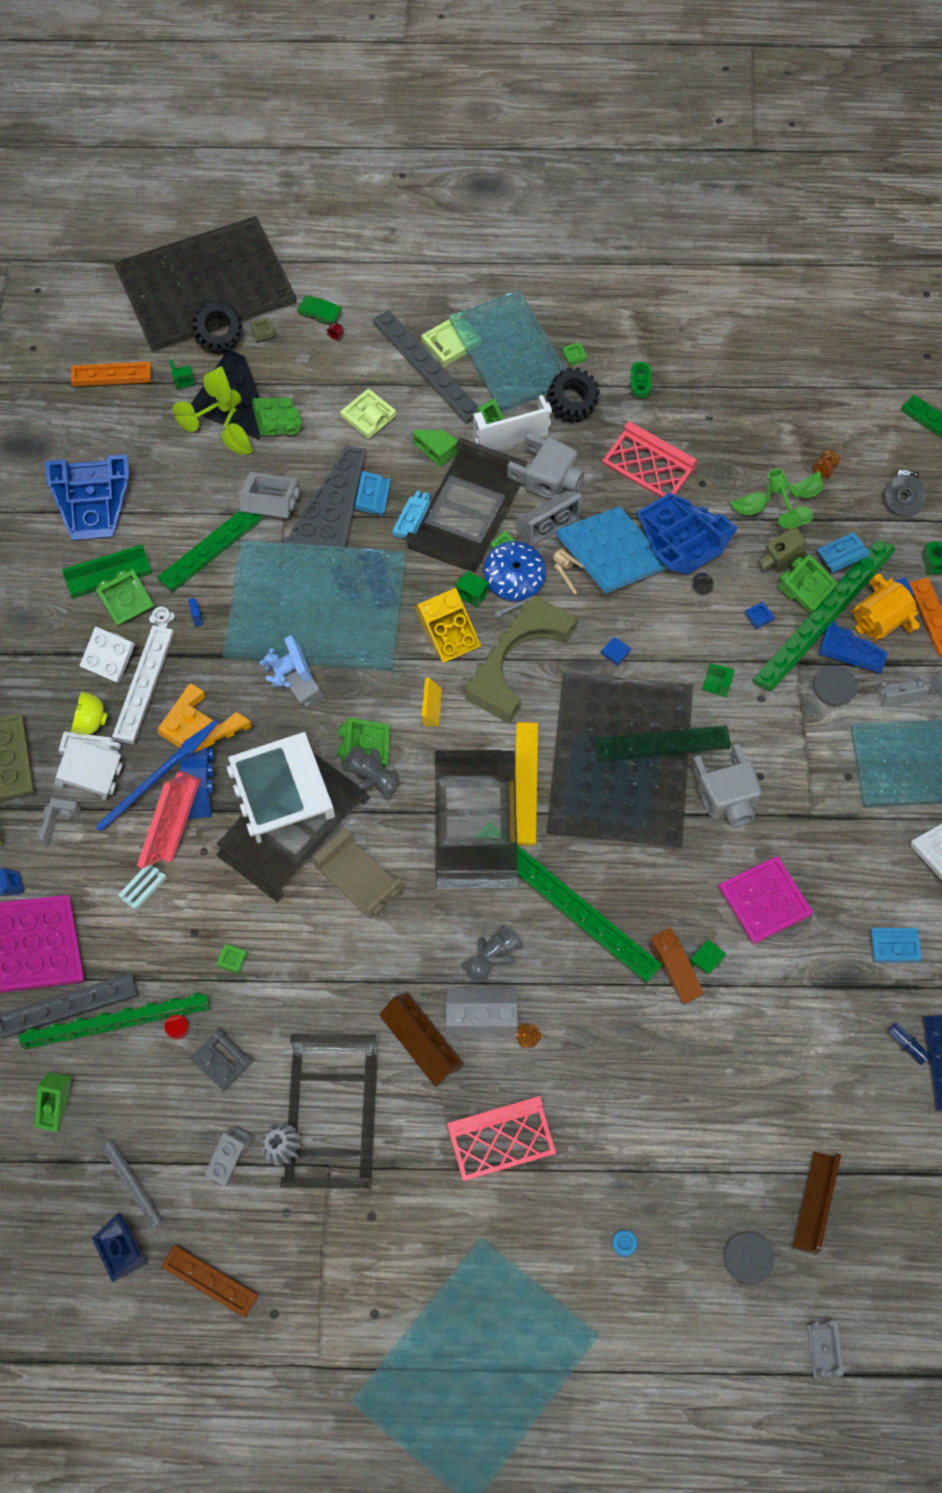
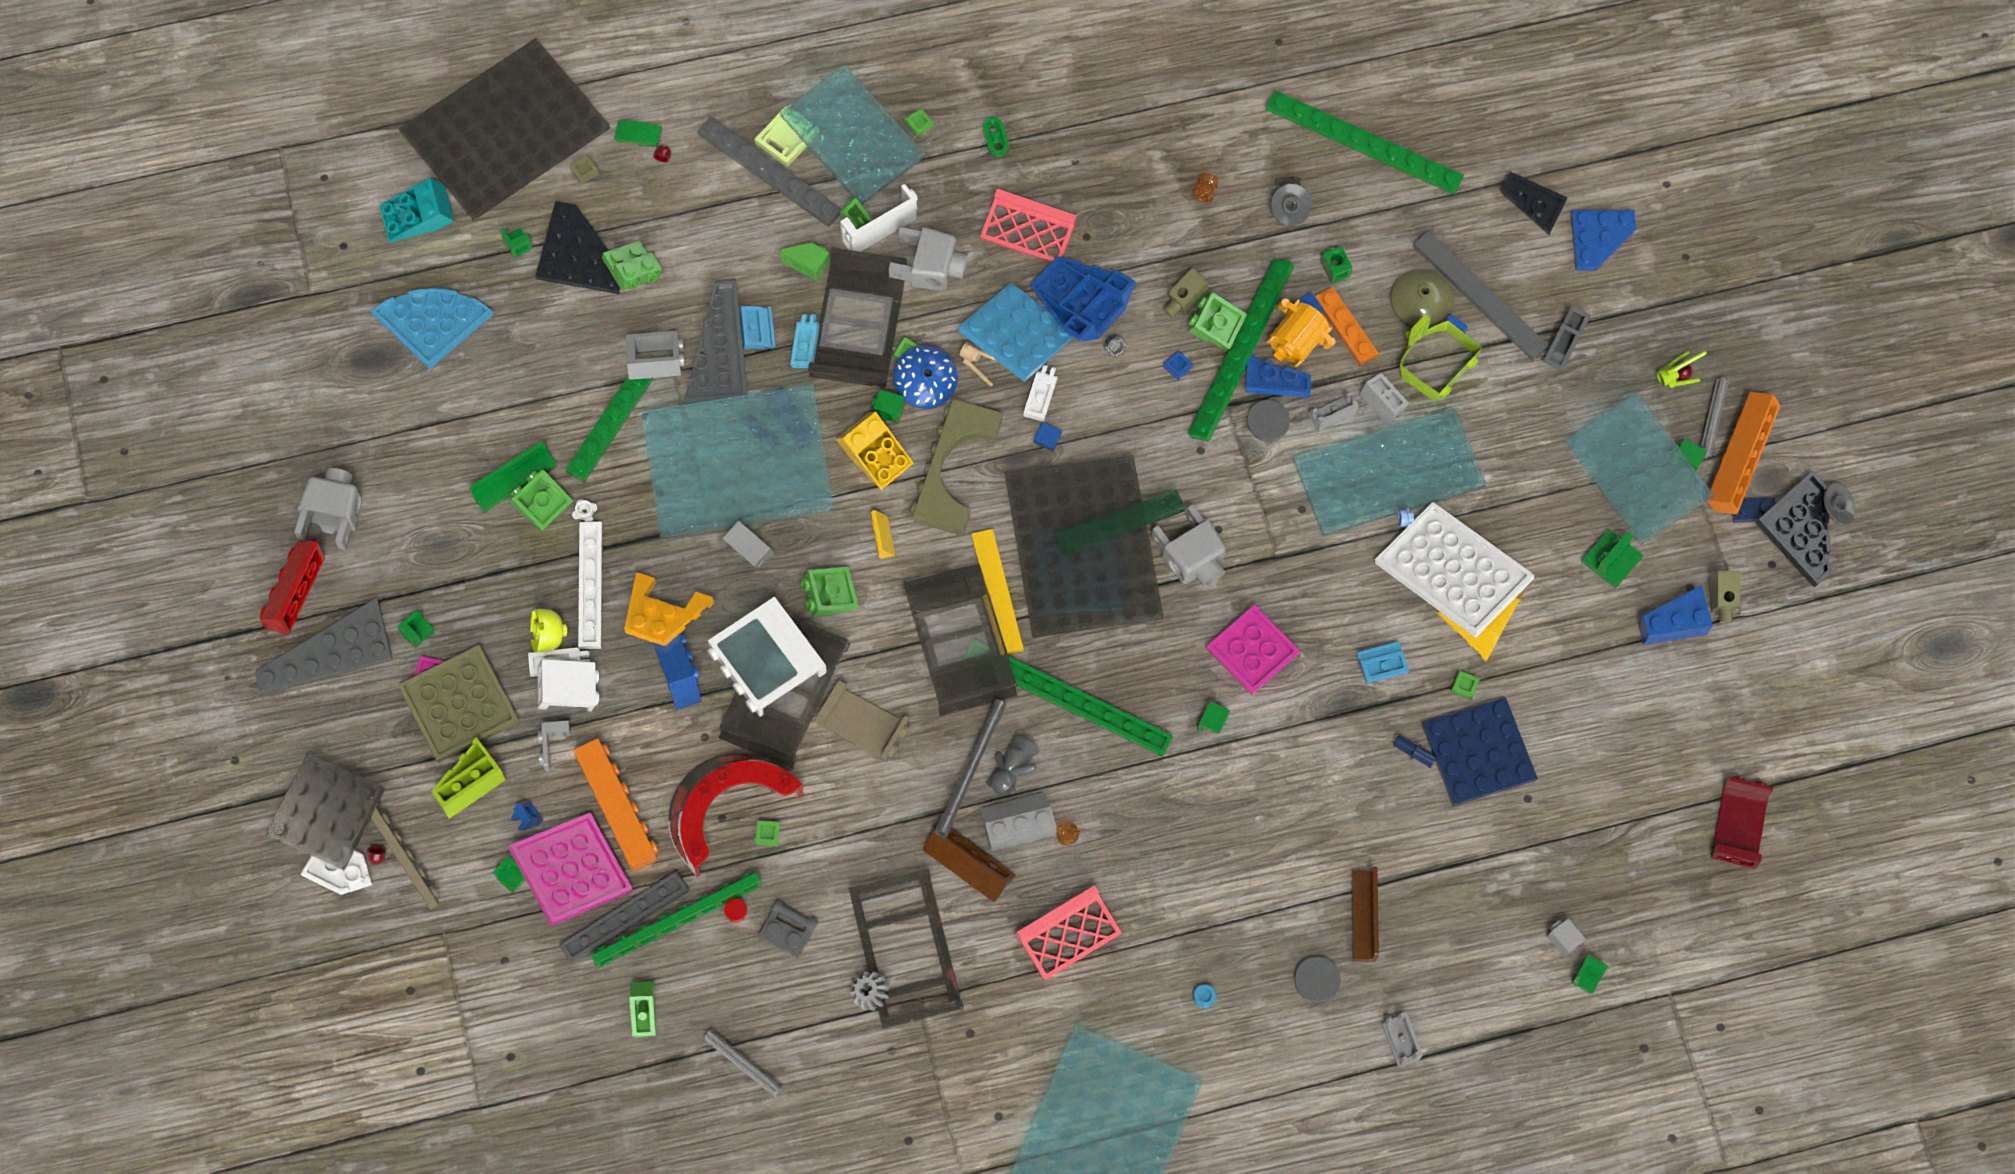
camera: 20 degrees left, 5 degrees up
blue wedge [45,454,129,541] -> none
orange plate [71,362,152,386] -> none
white plate [80,627,135,683] -> none
dark blue slope [92,1213,148,1282] -> none
blue piece [96,720,218,831] -> none
light aqua tile [118,865,167,911] -> none
coral fence [137,771,201,868] -> none
dark orange tile [160,1244,259,1319] -> none
lime plant [171,366,254,454] -> none
blue tile [188,598,203,627] -> none
black tyre [192,300,242,354] -> none
light grey bracket [205,1125,255,1186] -> none
light blue piece [260,635,313,687] -> none
yellowish green plate [340,388,397,439] -> none
dark grey piece [342,745,399,799] -> none
light grey hinge [495,596,532,618] -> none
light grey slope [516,491,582,546] -> none
black tyre [546,367,600,423] -> none
dark orange slope [648,927,704,1005] -> none
green panel [702,663,735,698] -> none
bright green plant [730,469,823,529] -> none
dark azure plate [817,532,869,573] -> none
none -> dark azure plate [371,288,493,370]
none -> teal slope [379,177,454,242]
none -> orange brick [573,738,658,873]
none -> red windscreen [668,754,804,878]
none -> flat silver piece [935,699,1006,837]
none -> white hinge [1023,365,1058,422]

